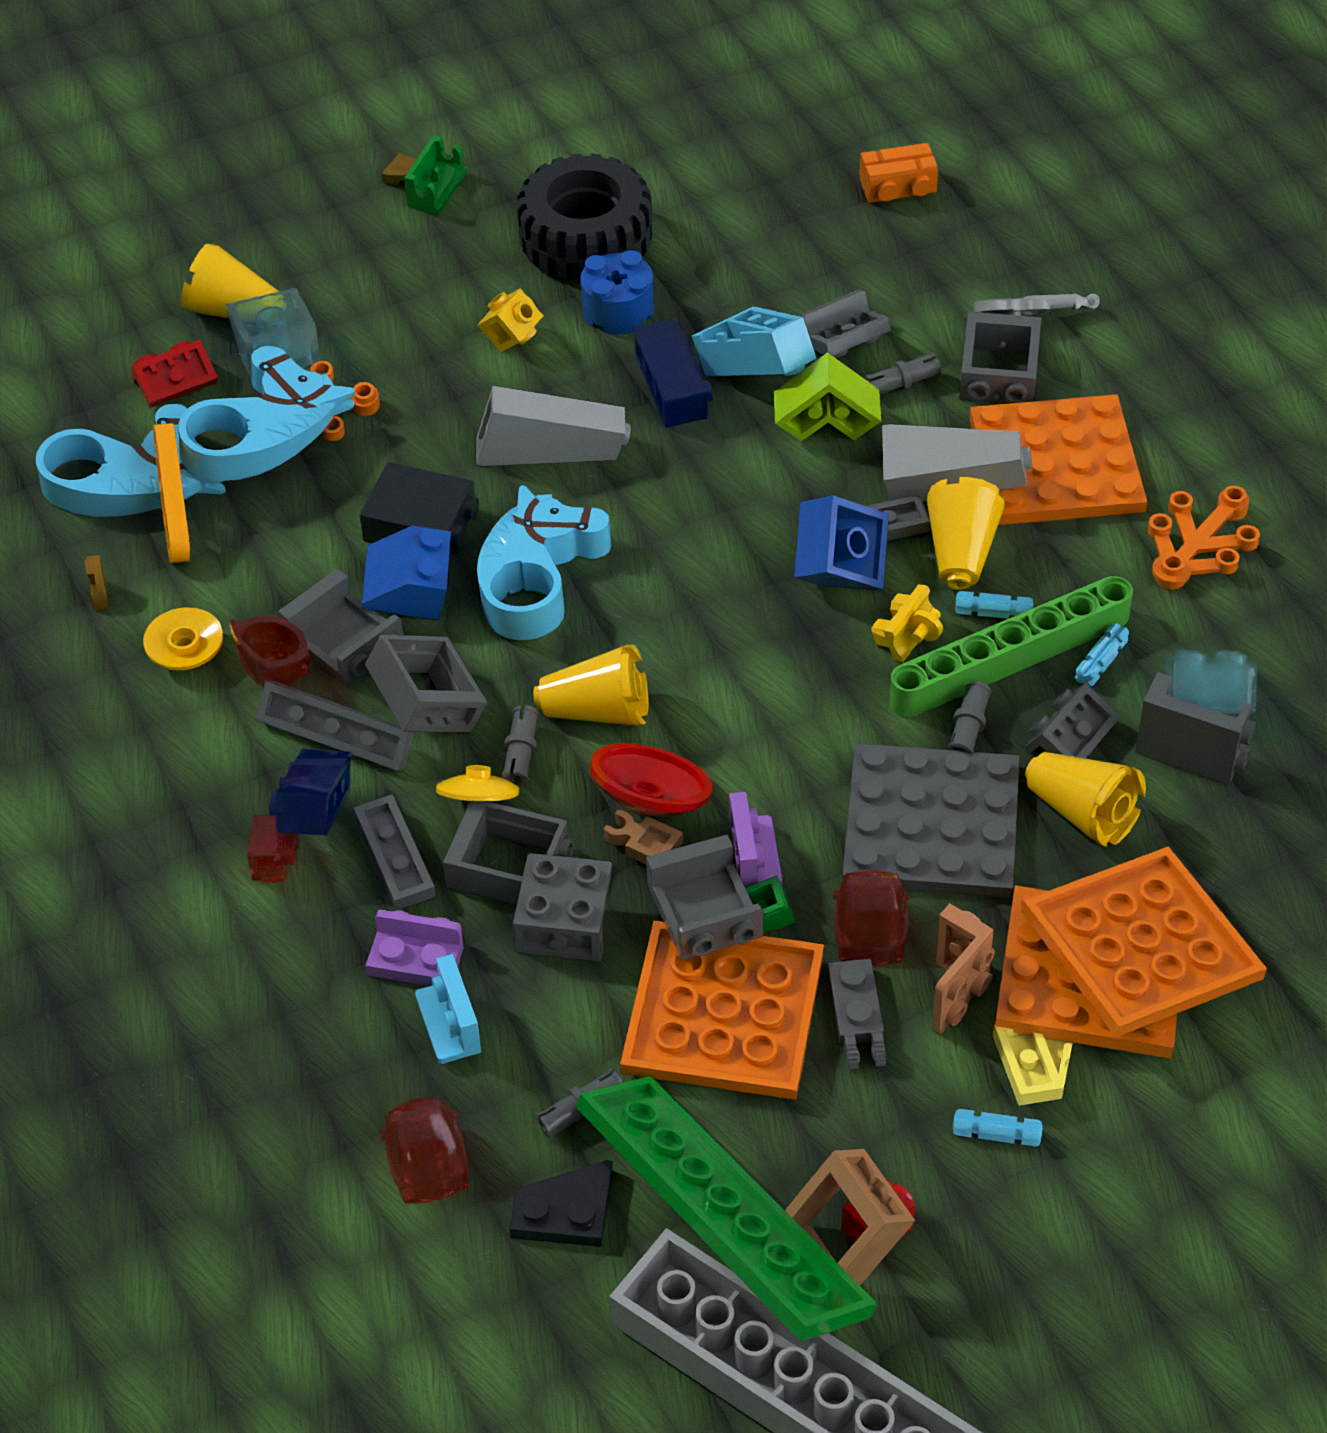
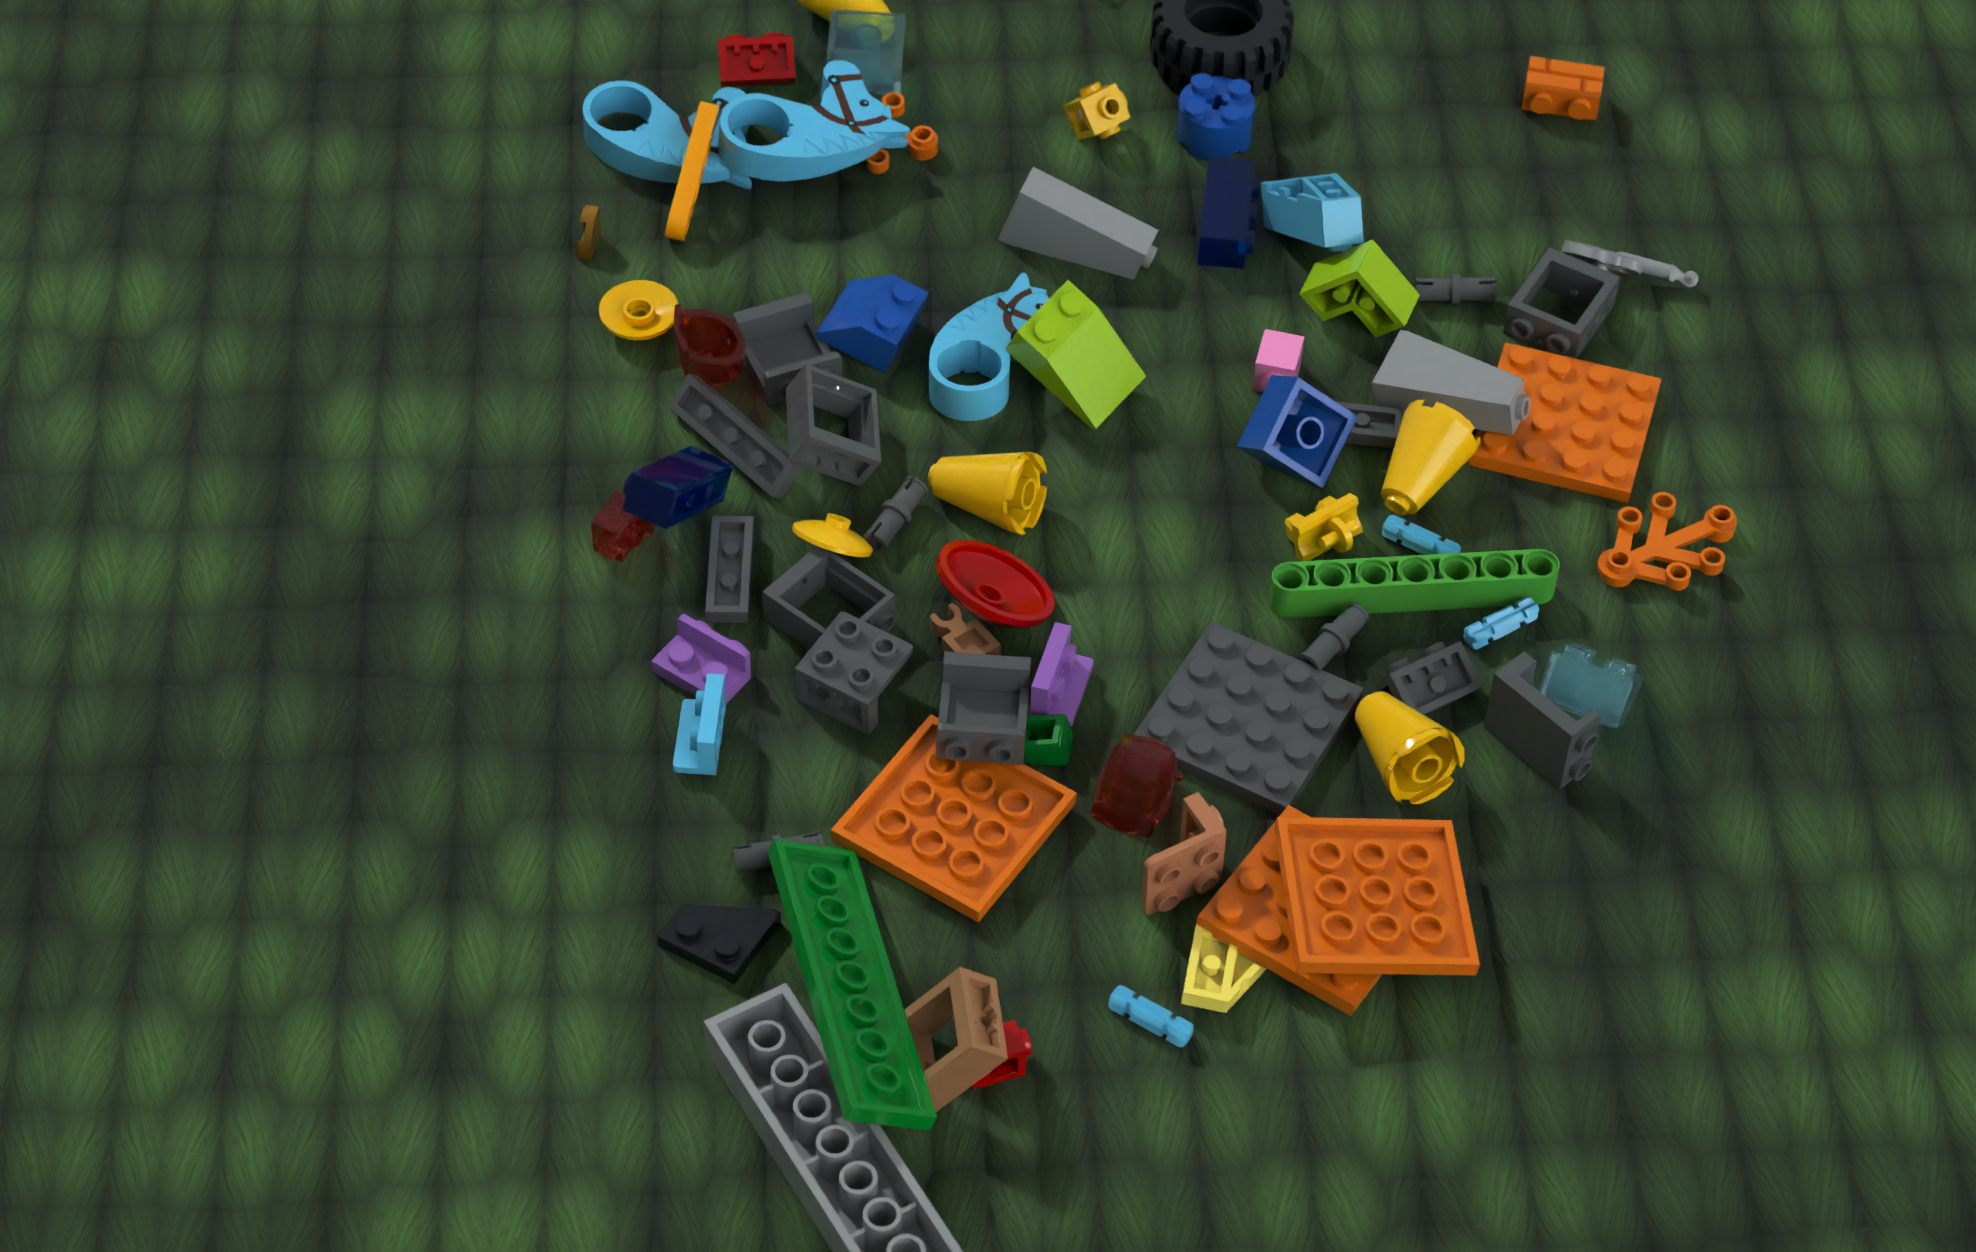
camera: 20 degrees right, 0 degrees up
black brick [359,462,479,560] -> none
clear red helmet [379,1097,469,1204] -> none
dark grey bracket [801,289,891,358] -> none
dark grey hinge [828,959,886,1069] -> none
none -> lime slope [1005,280,1146,431]
none -> bright pink brick [1253,329,1304,392]

